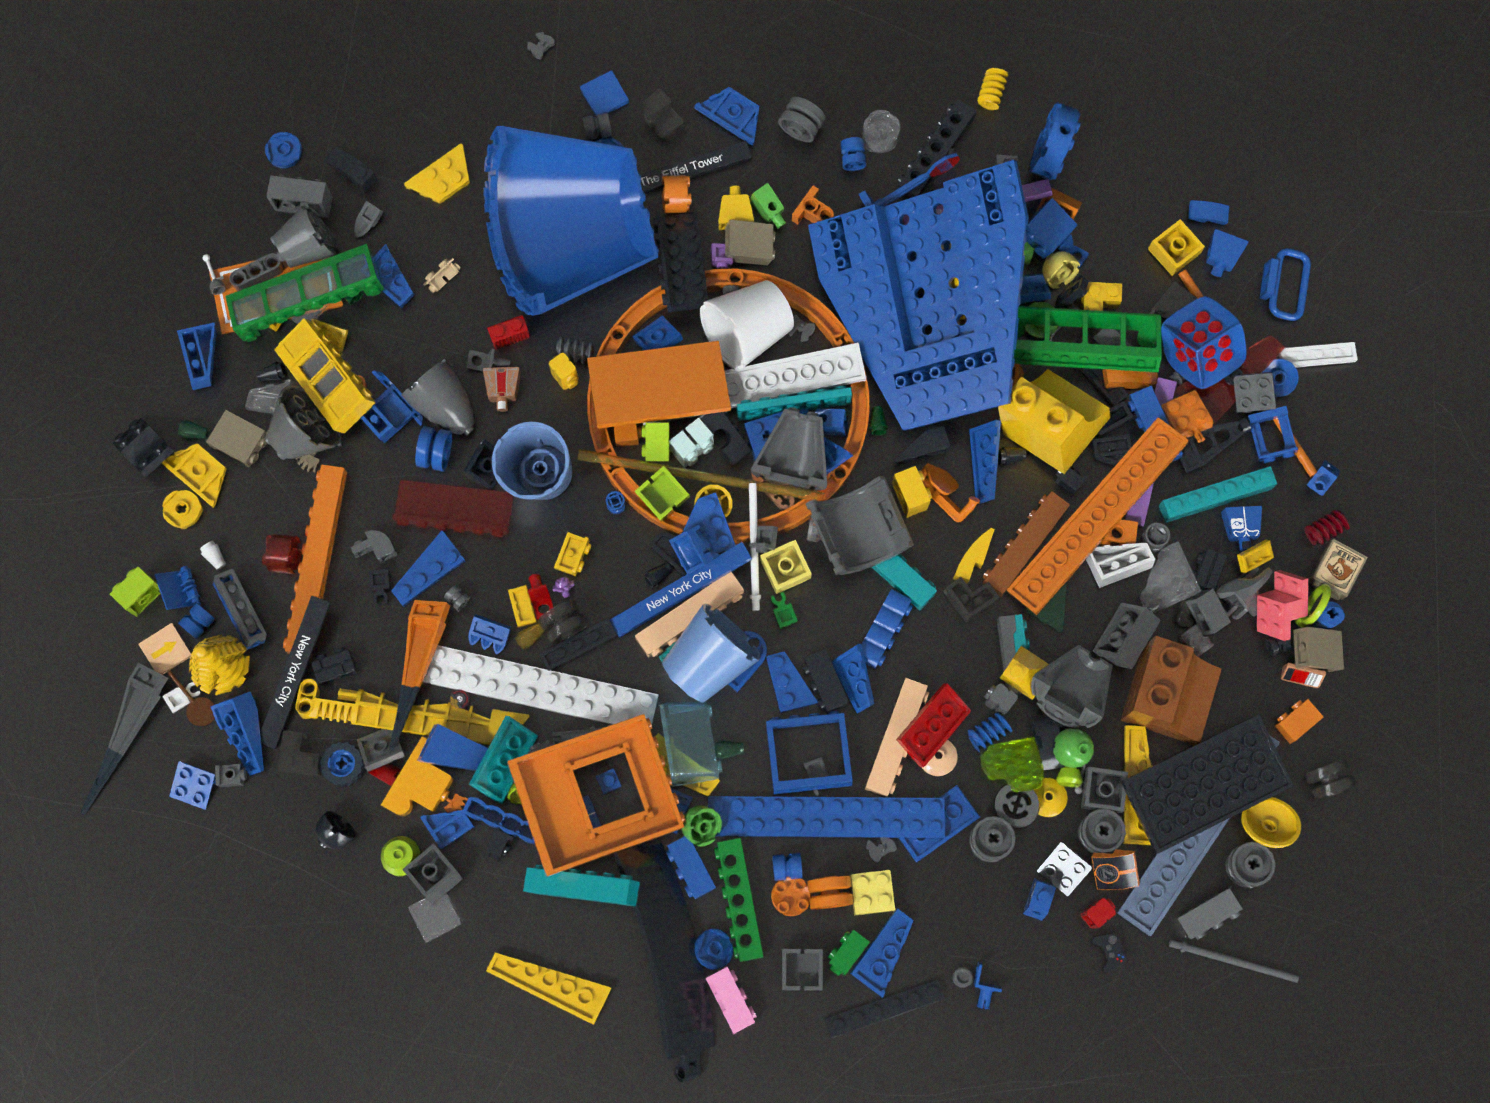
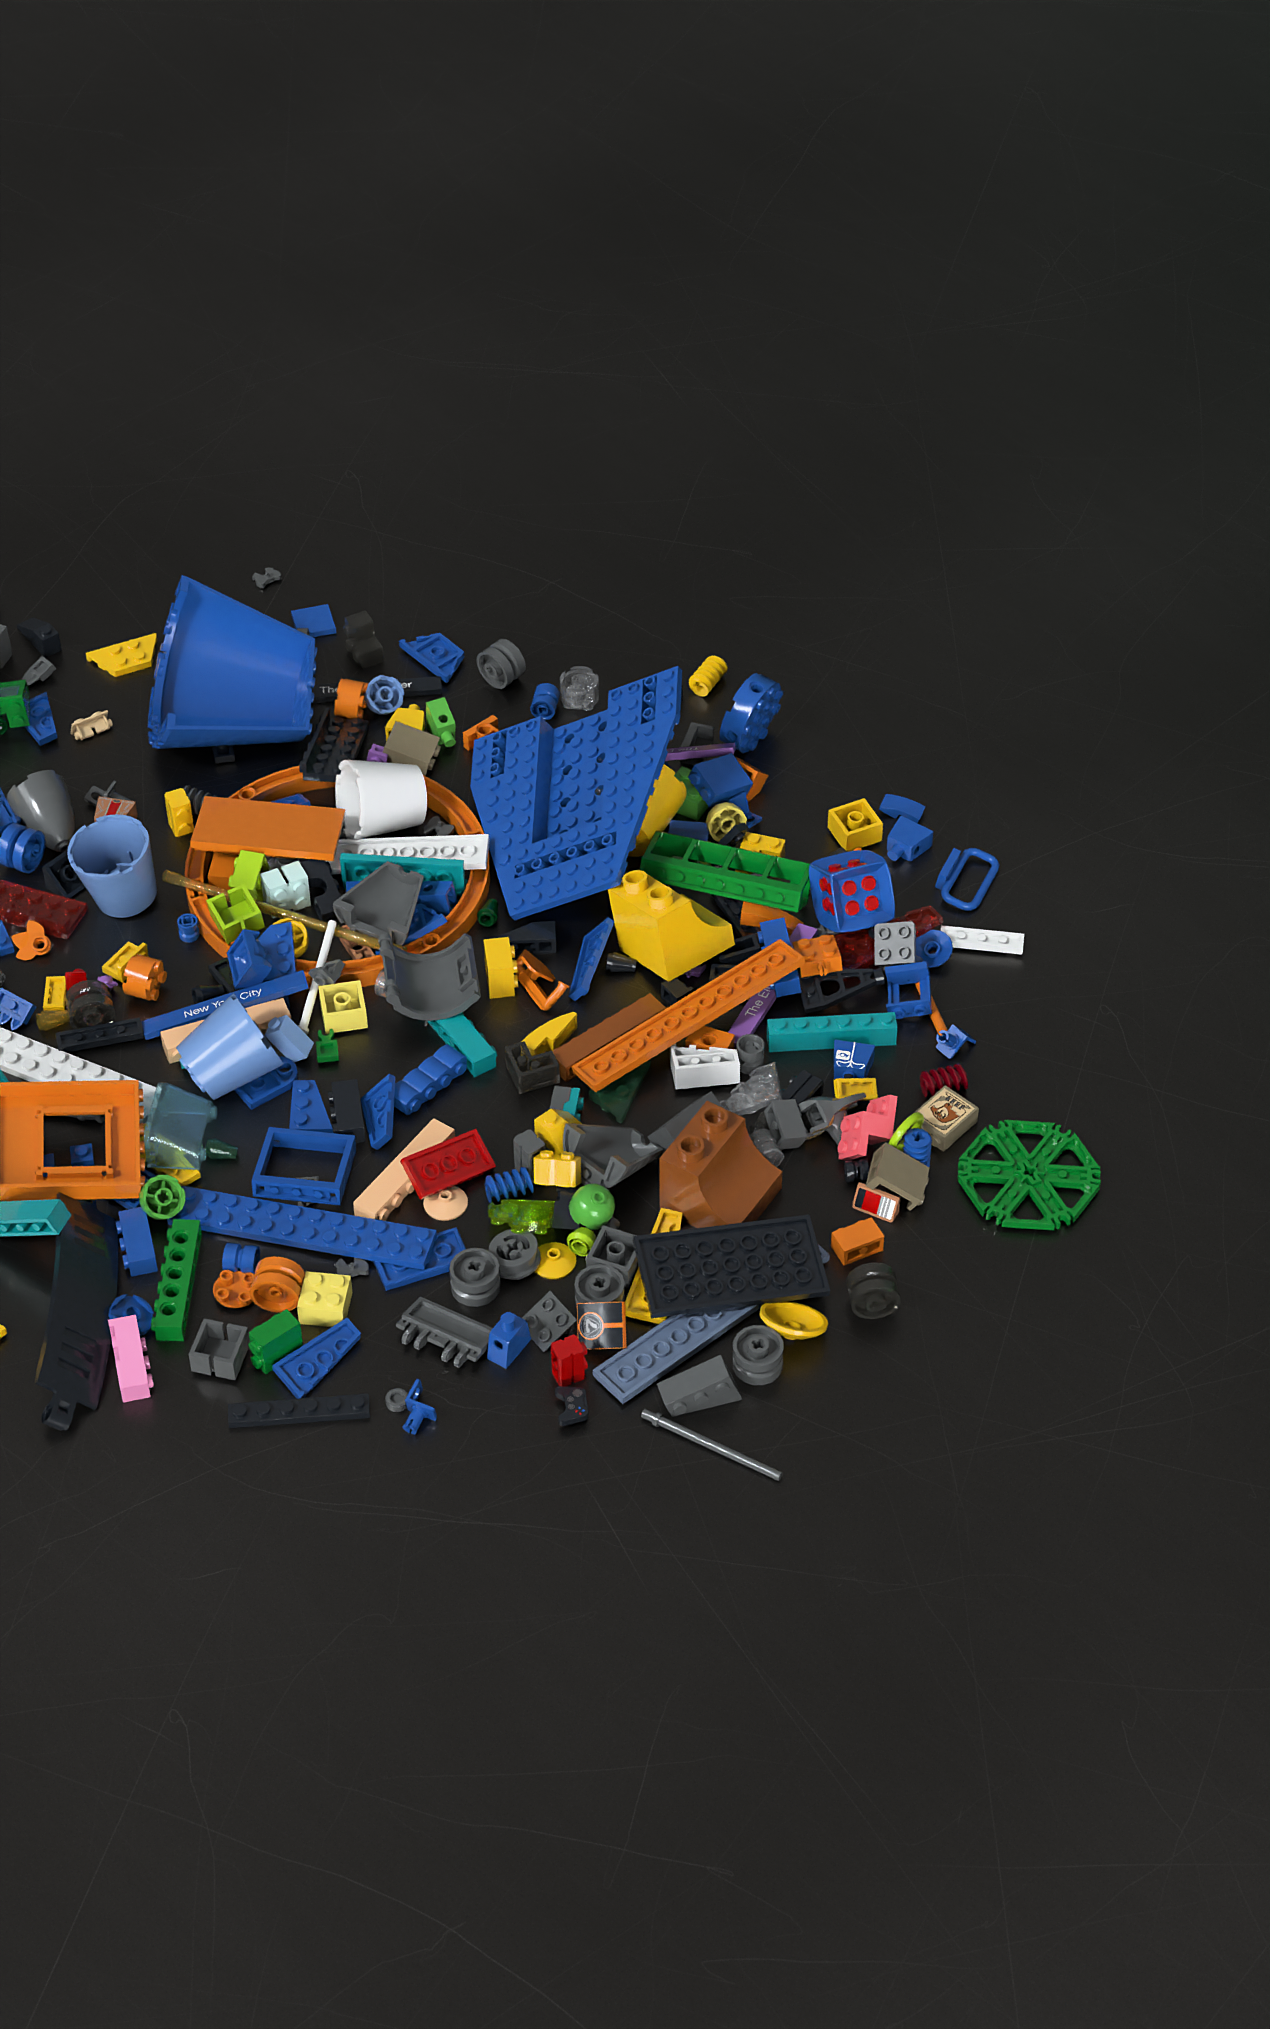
camera: 15 degrees right, 30 degrees down
red brick [487,315,530,350] -> none
none -> orange plate [11,920,51,961]
none -> orange brick [122,954,167,1001]
none -> light blue brick [264,1015,314,1062]
none -> medium blue cylinder [364,675,404,715]
none -> dark grey hinge [396,1297,493,1368]
none -> yellow brick [534,1150,581,1187]
none -> green plate [958,1120,1101,1230]

